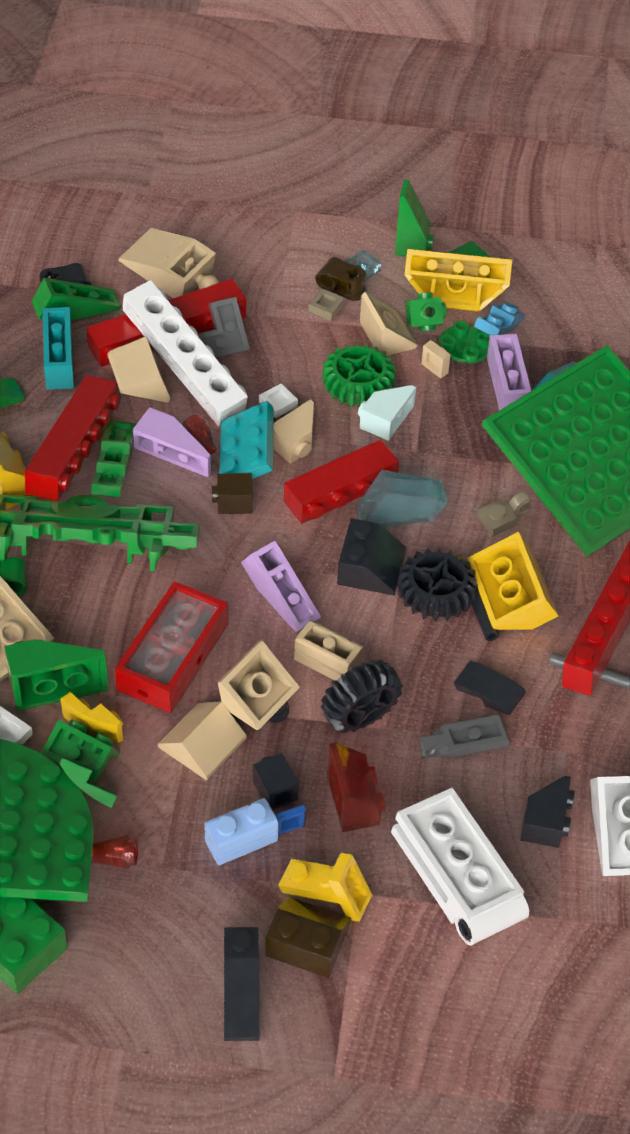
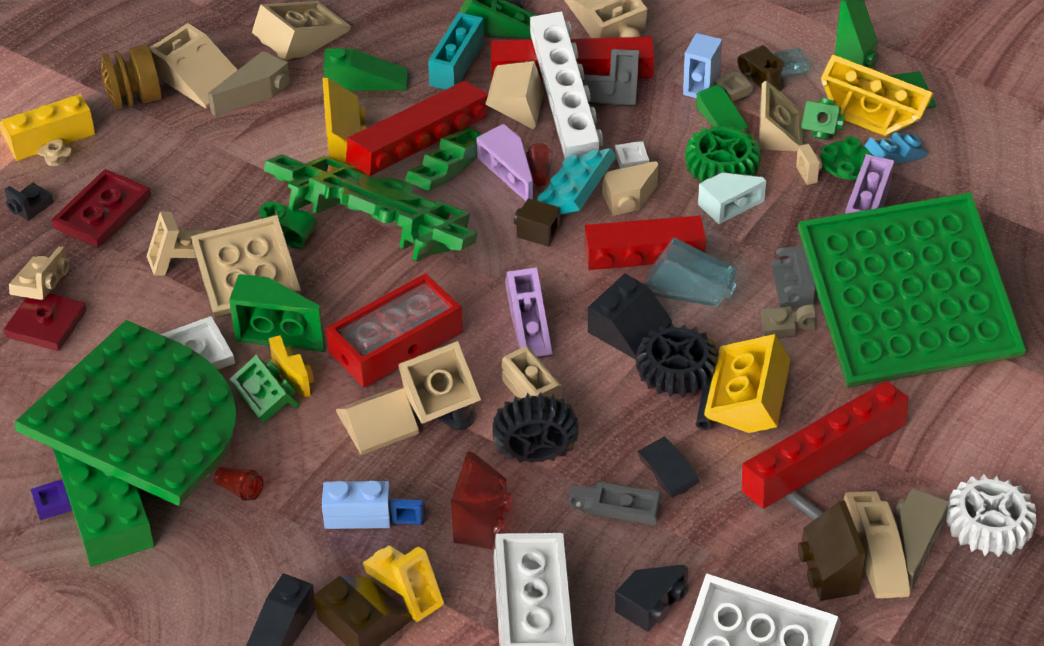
camera: 30 degrees right, 5 degrees down
green slope [60,757,119,808] -> none
black brick [253,753,299,810] -> none
none -> light blue brick [683,33,722,98]
none -> green slope [696,84,749,132]
none -> dark grey hinge [771,244,815,308]

